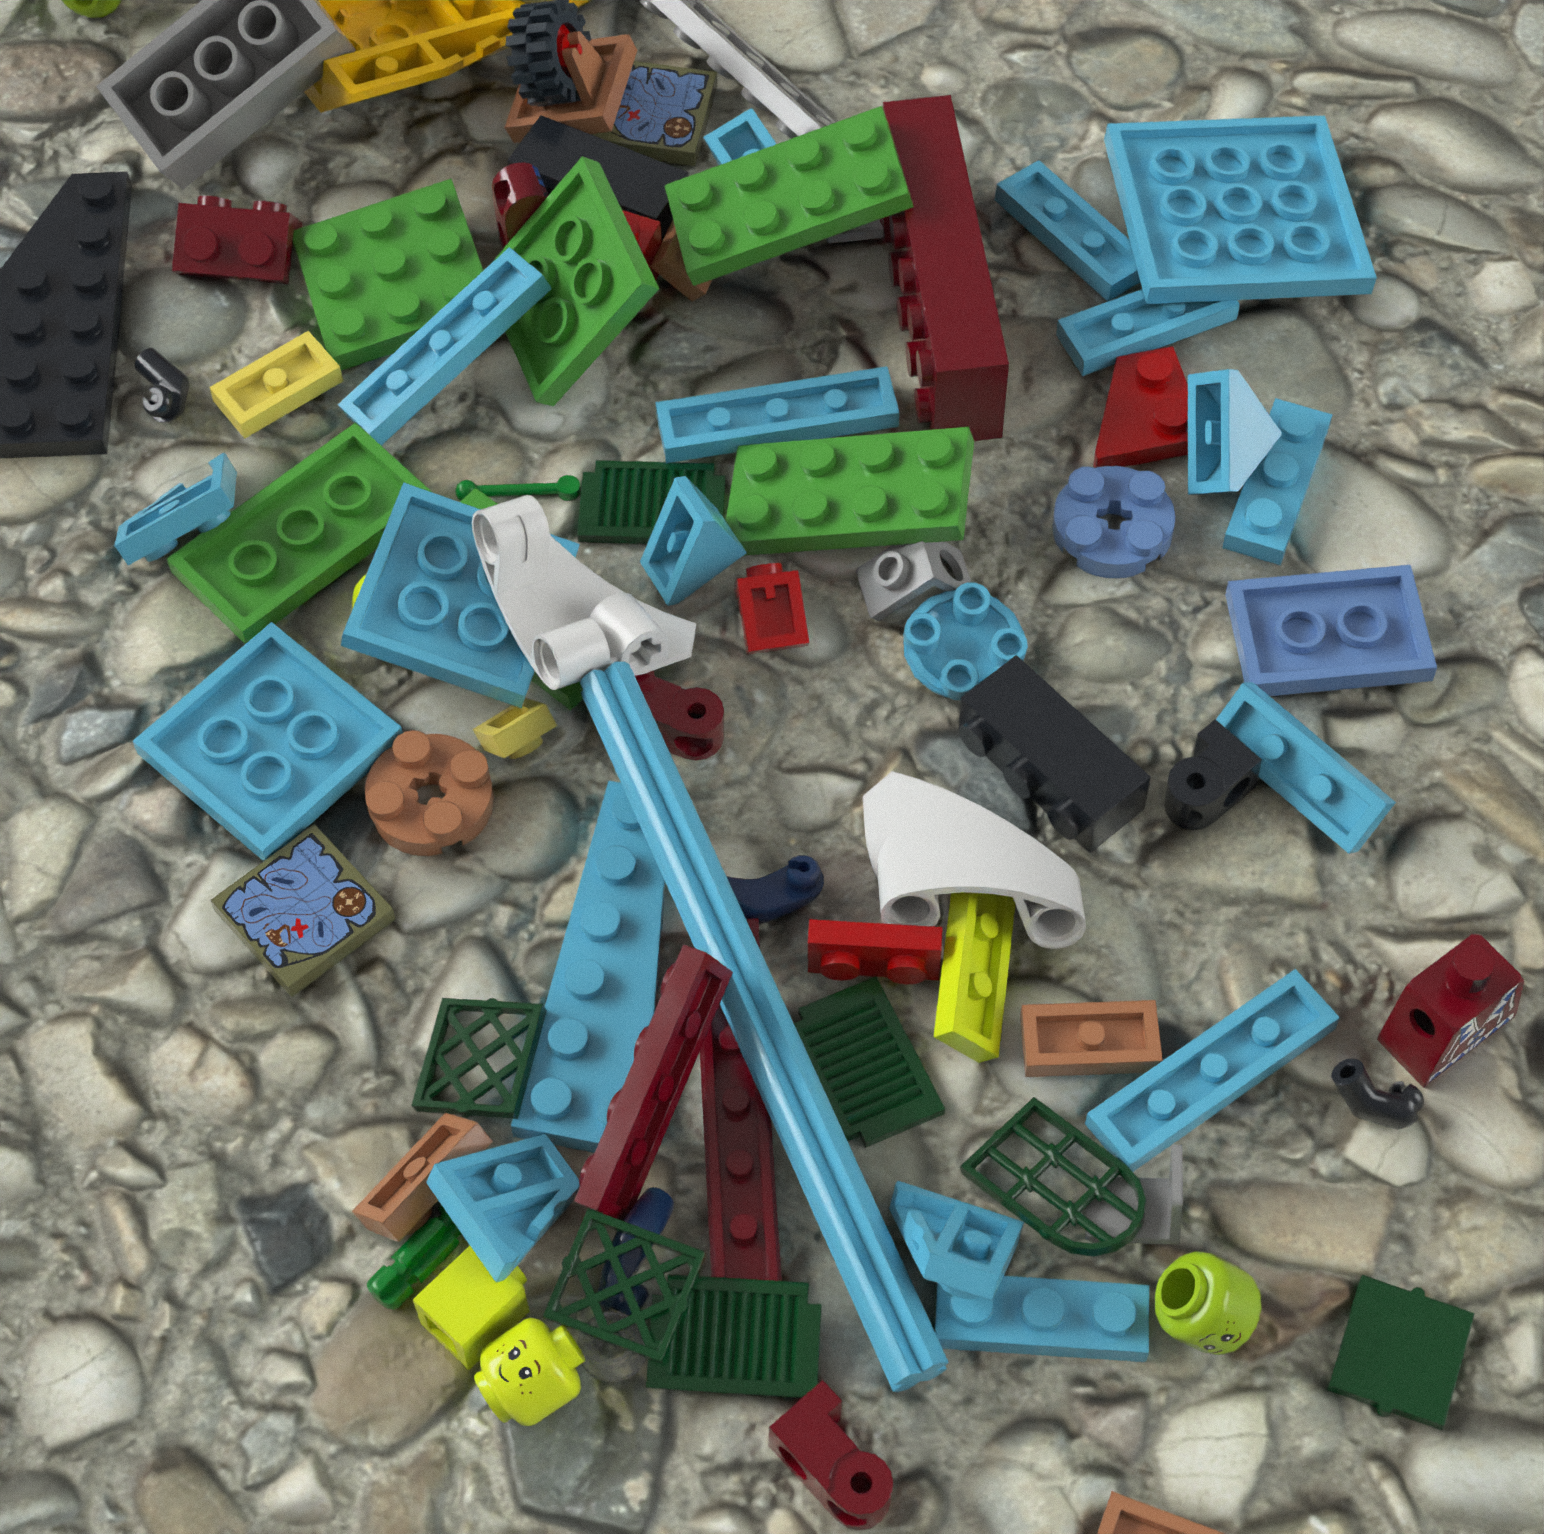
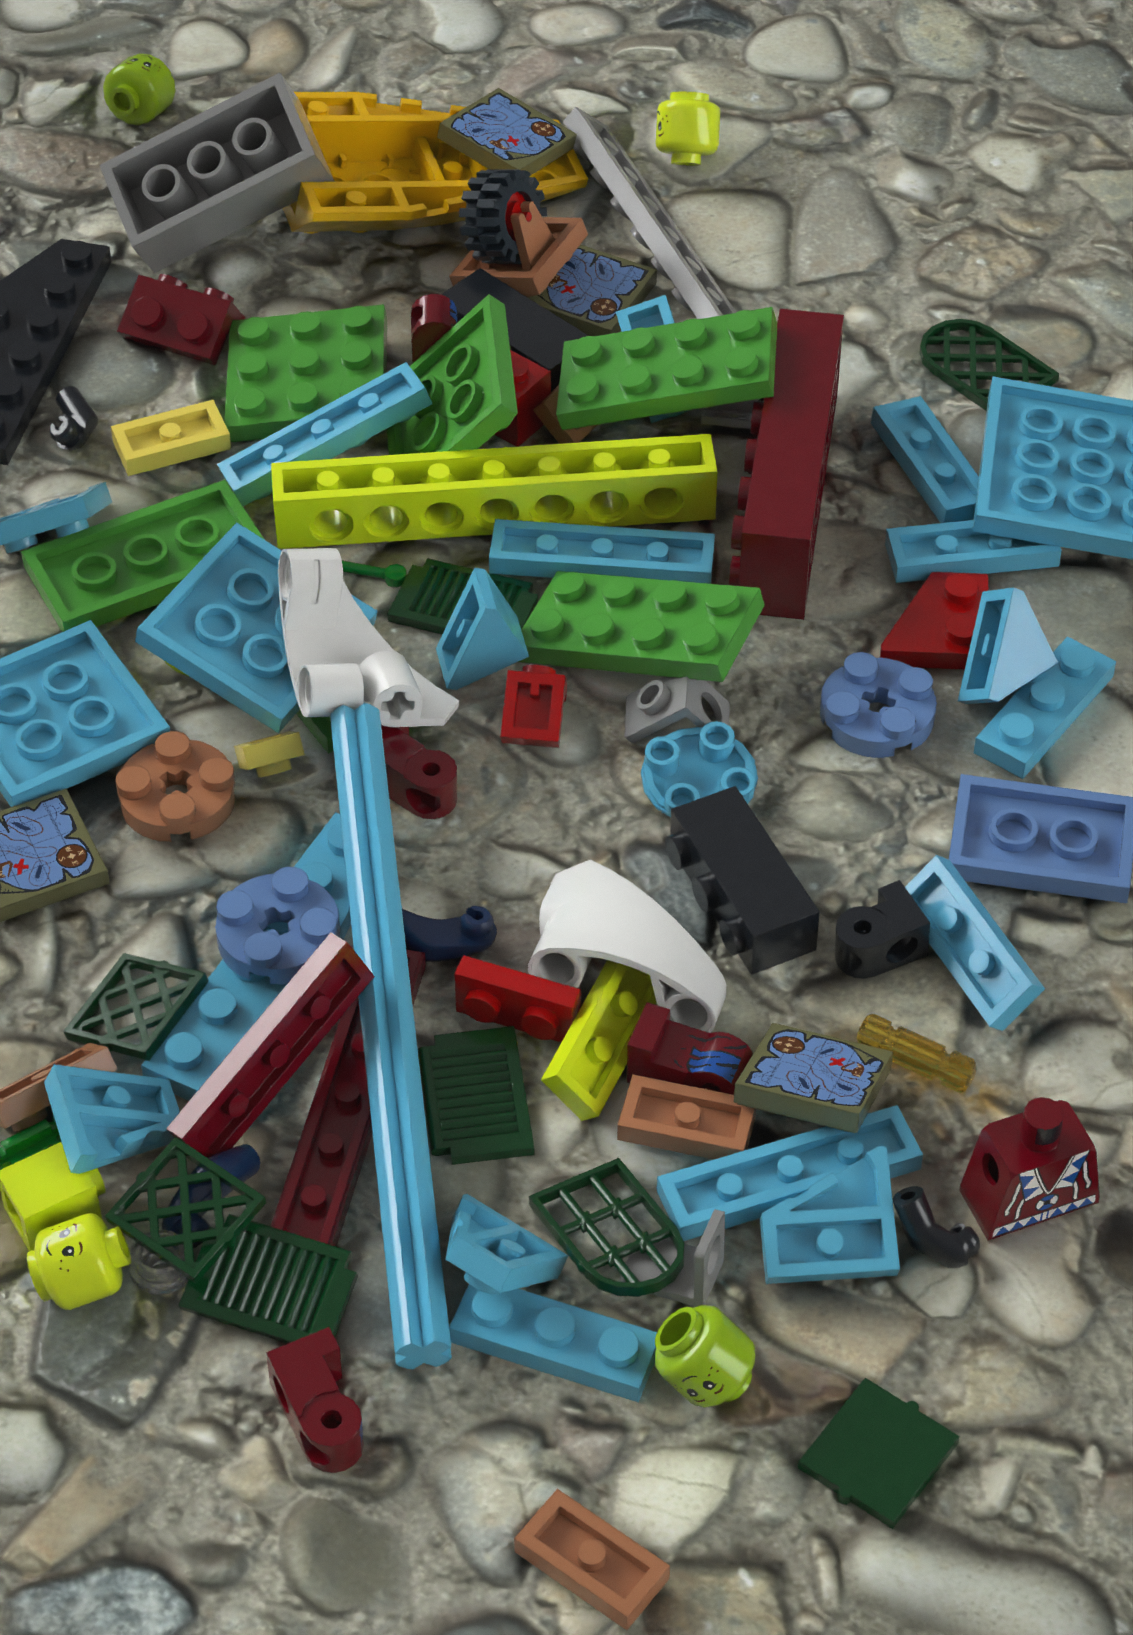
camera: 15 degrees right, 10 degrees down
none -> medium blue plate [215,866,340,985]
none -> neon yellow brick [271,434,718,549]
none -> dark red leg [627,1002,753,1095]
none -> tile [733,1023,893,1133]
none -> medium azure wing [760,1146,900,1284]
none -> clear yellow axle [856,1014,977,1093]
none -> dark green window [919,319,1059,411]

